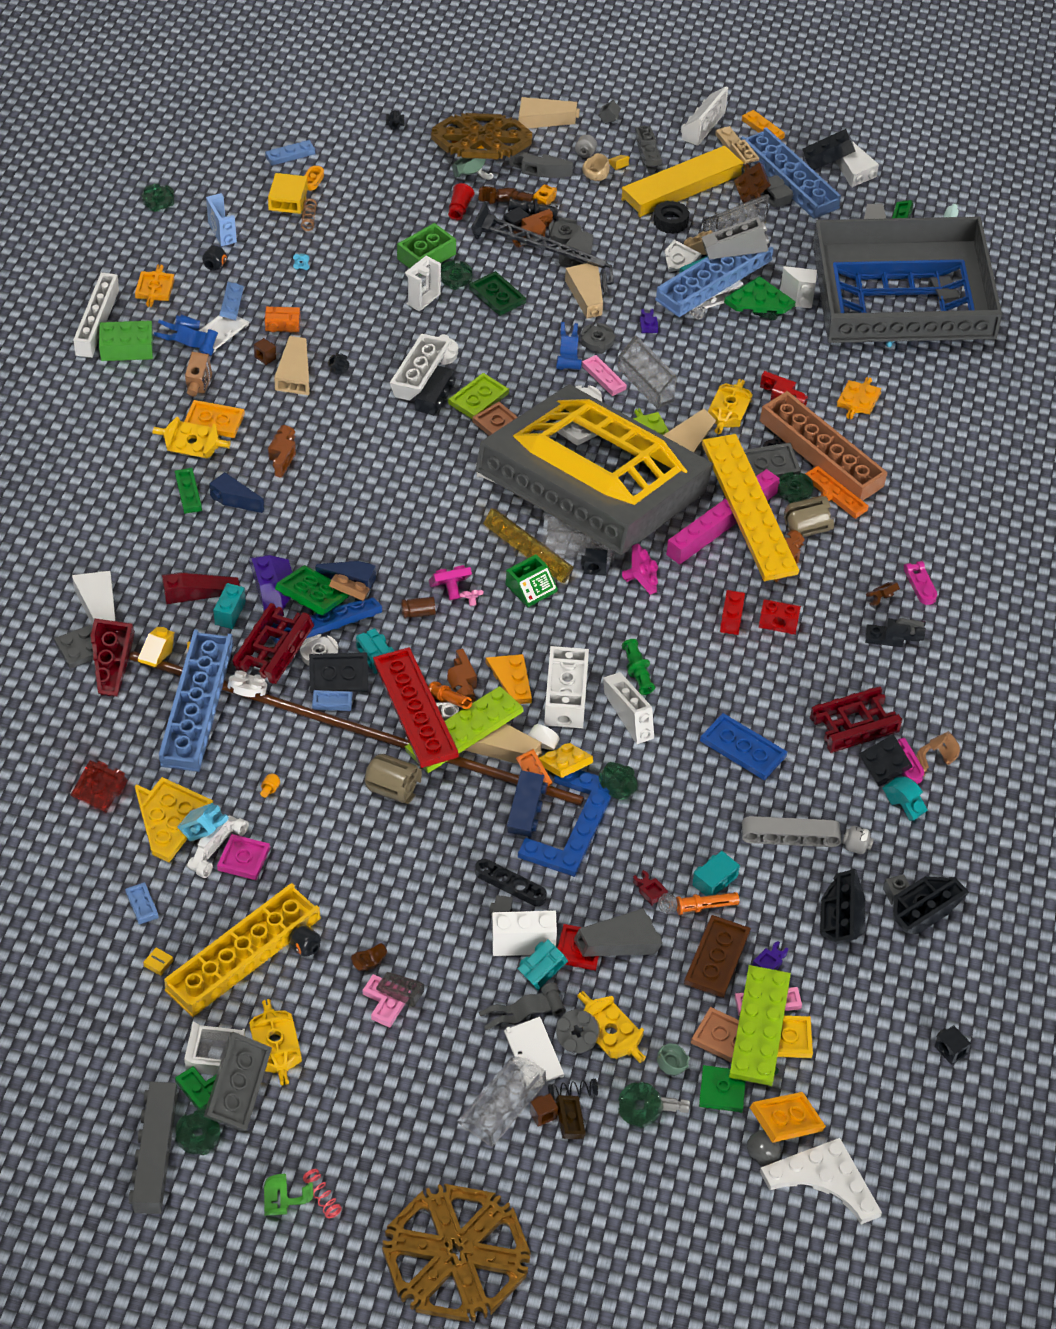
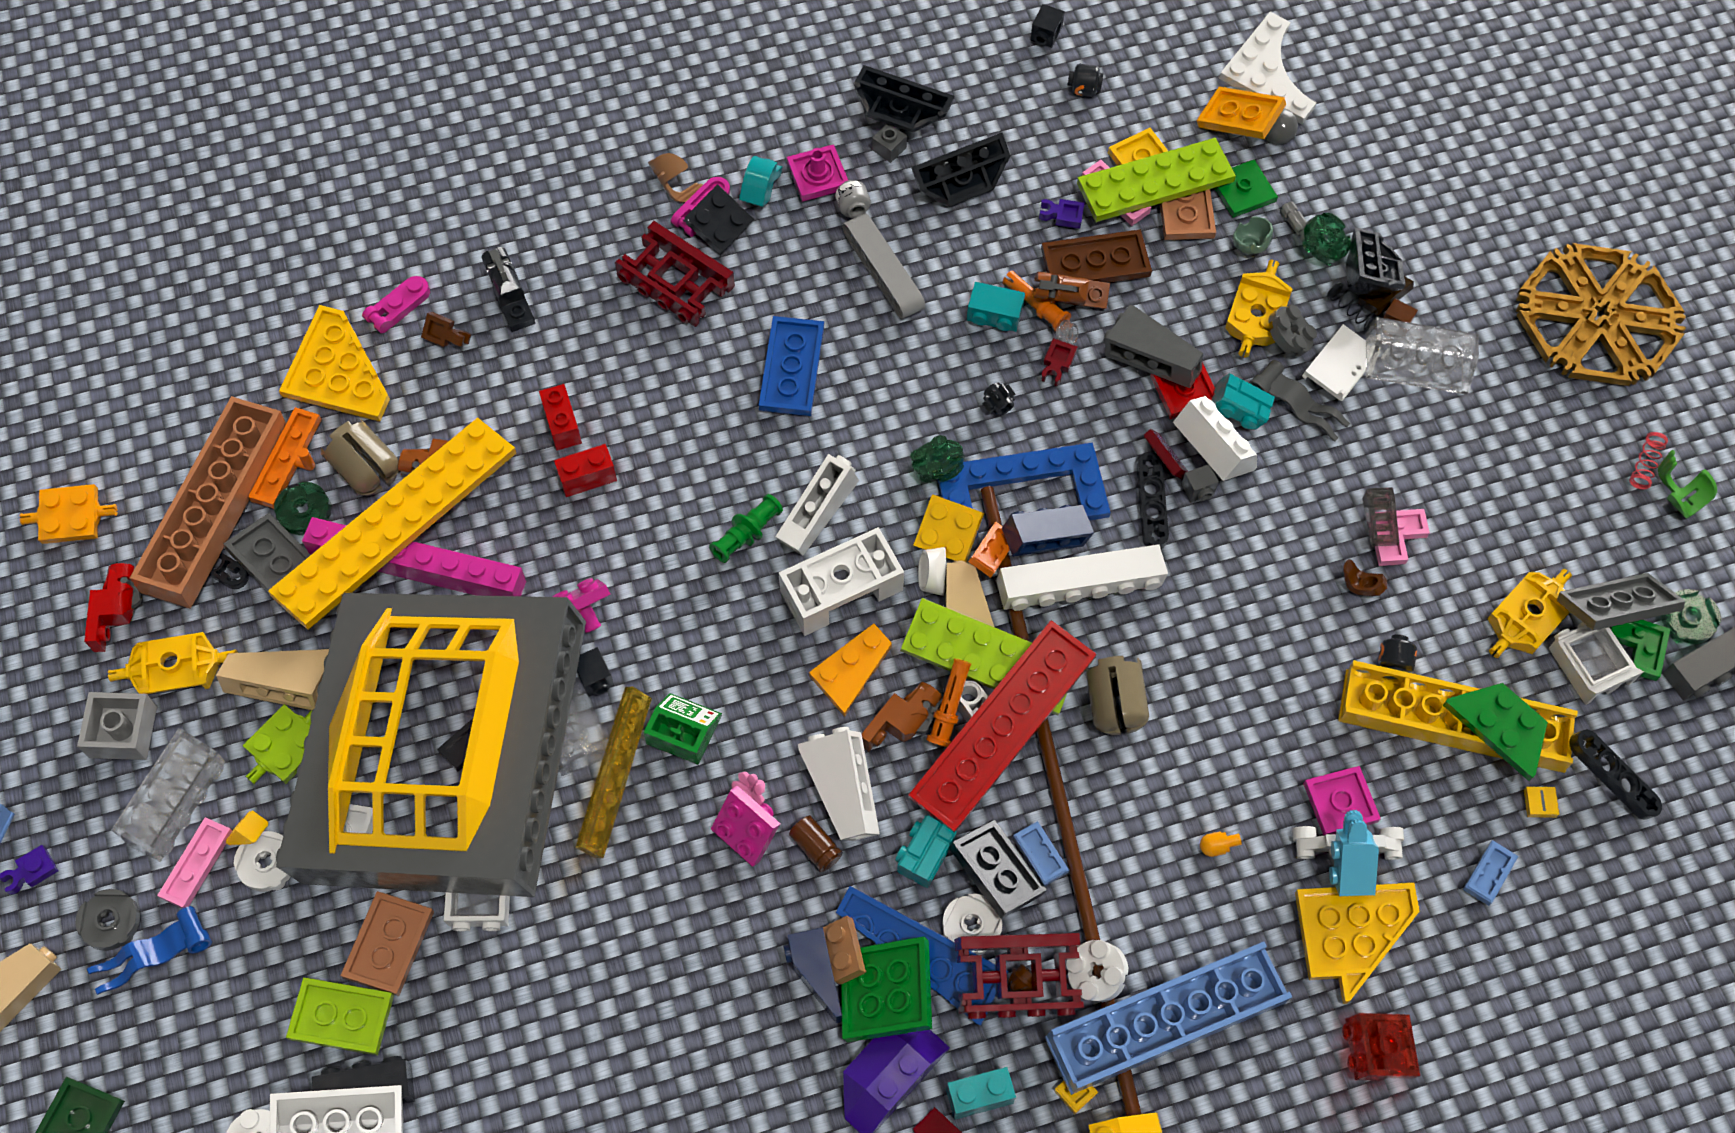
camera: 120 degrees left, 15 degrees up
none -> light grey brick [77,692,157,760]
none -> yellow slope [225,810,268,845]
none -> yellow plate [279,305,390,421]
none -> dark pink plate [787,144,848,202]
none -> white slope [798,727,880,841]
none -> black gear [982,382,1016,415]
none -> white brick [996,545,1168,611]
none -> dark orange plate [1032,271,1110,309]
none -> black head [1067,63,1104,98]
none -> dark red tile [1144,429,1188,479]
none -> black wedge [1346,227,1405,296]
none -> green wing [1443,683,1548,781]
none -> black beam [1569,729,1662,820]

